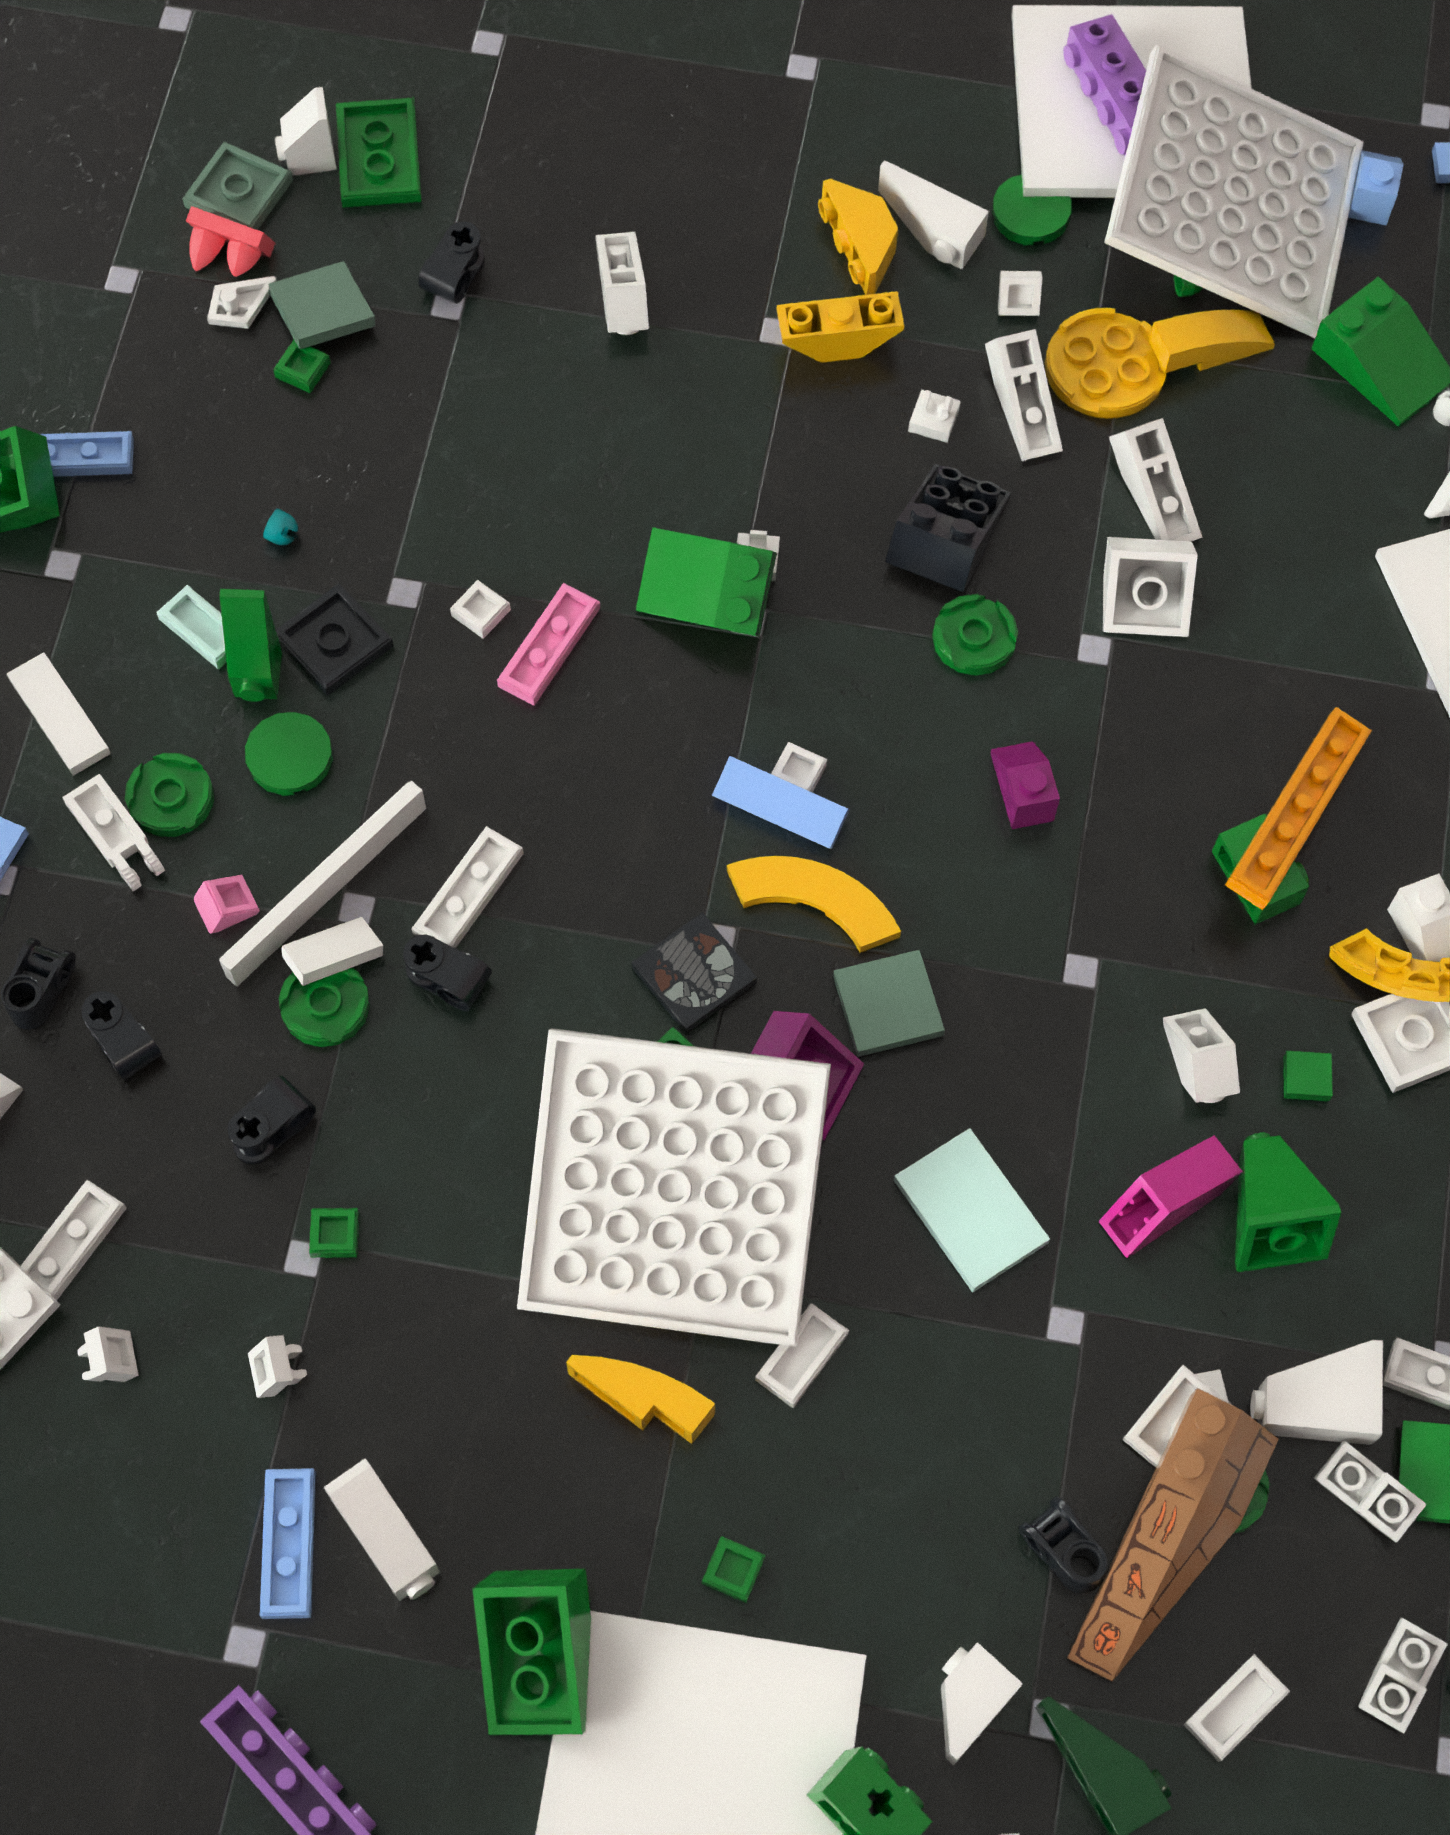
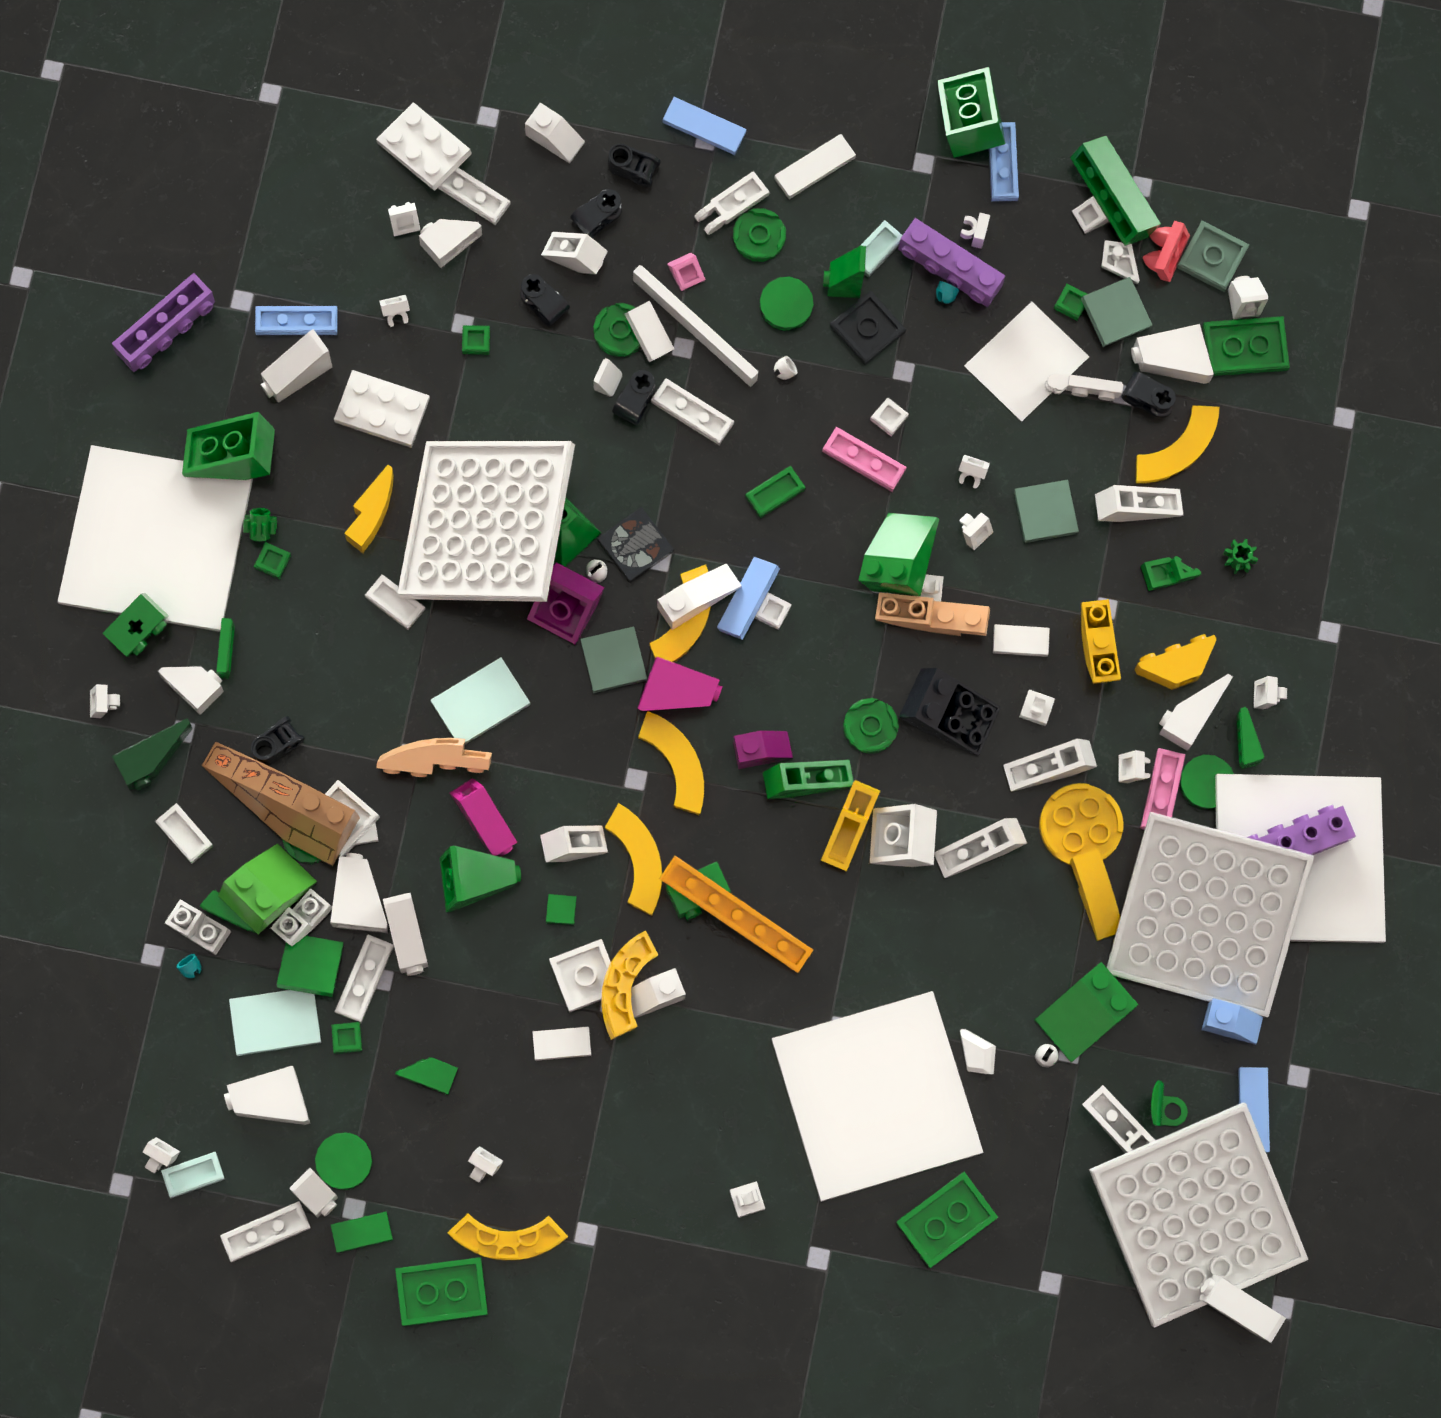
camera: 85 degrees right, 10 degrees up
none -> green slope [199,890,256,933]
none -> green tile [216,618,235,679]
none -> bright green slope [218,843,317,934]
none -> green gear [243,508,277,541]
none -> white plate [334,370,430,448]
none -> light nougat slope [377,738,492,777]
none -> white slope [383,893,428,976]
none -> white slope [419,219,482,268]
none -> white slope [541,232,608,274]
none -> white hinge [585,559,607,583]
none -> white slope [593,358,622,397]
none -> yellow tile [605,803,662,916]
none -> dark pink slope [637,656,722,711]
none -> yellow tile [638,711,704,816]
none -> white slope [657,563,742,630]
none -> green tile [745,466,806,519]
none -> green slope [763,760,854,799]
none -> white hinge [774,356,797,380]
none -> yellow slope [821,780,880,871]
none -> light nougat slope [875,593,990,636]
none -> medium lavender brick [898,218,1005,307]
none -> white tile [958,455,990,488]
none -> white tile [959,513,993,550]
none -> white tile [960,213,990,249]
none -> white sticker [964,302,1089,421]
none -> white tile [993,624,1050,657]
none -> sand green tile [1014,480,1079,543]
none -> white hinge [1045,374,1123,401]
none -> brick [1070,136,1161,246]
none -> white slope [1072,196,1110,234]
none -> white slope [1131,324,1214,384]
none -> yellow tile [1136,405,1219,483]
none -> bright pink tile [1140,748,1185,830]
none -> green slope [1141,556,1201,591]
none -> green gear [1223,539,1258,574]
none -> green slope [1236,707,1264,770]
none -> white tile [1254,676,1287,709]

